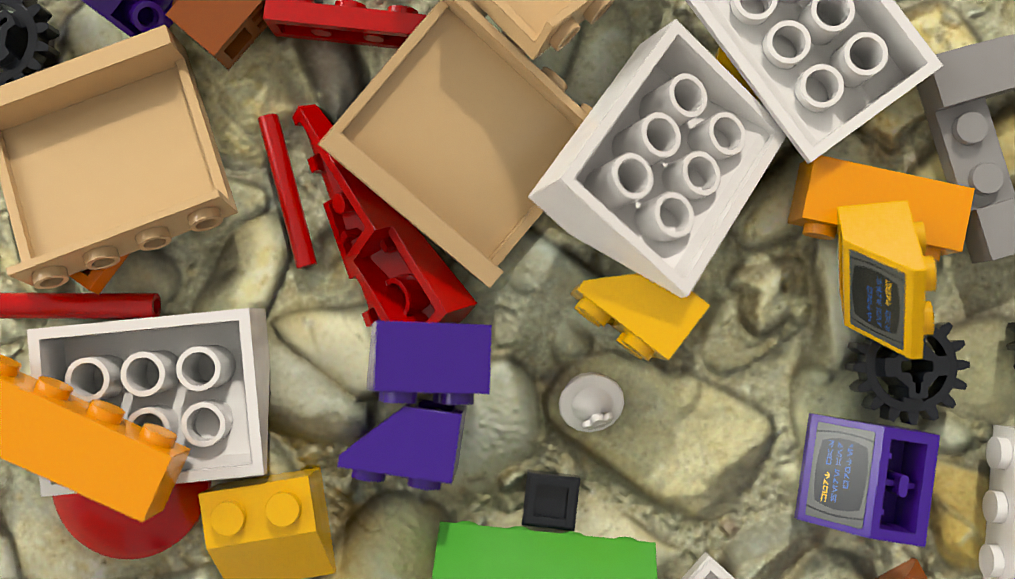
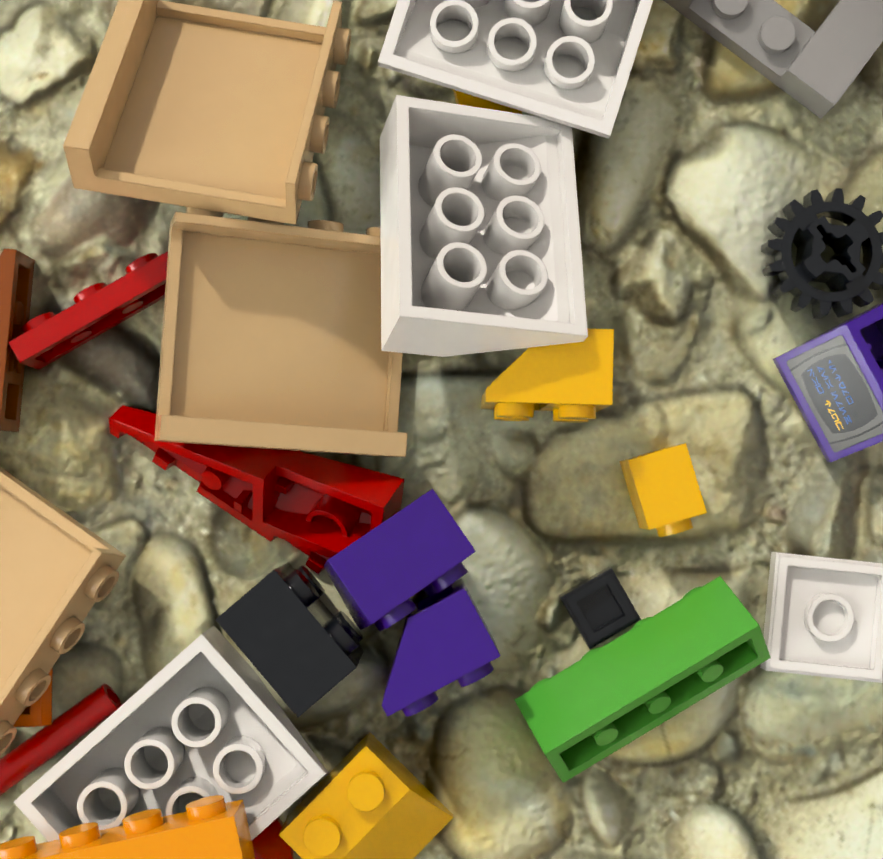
camera: 45 degrees left, 0 degrees up
red bar [258,114,317,269] -> none
white hat [558,372,625,432] -> none
light orange brick [787,155,975,262] -> none
yellow slope [837,200,937,359] -> none
none -> black brick [215,562,364,717]
none -> yellow brick [619,443,707,537]

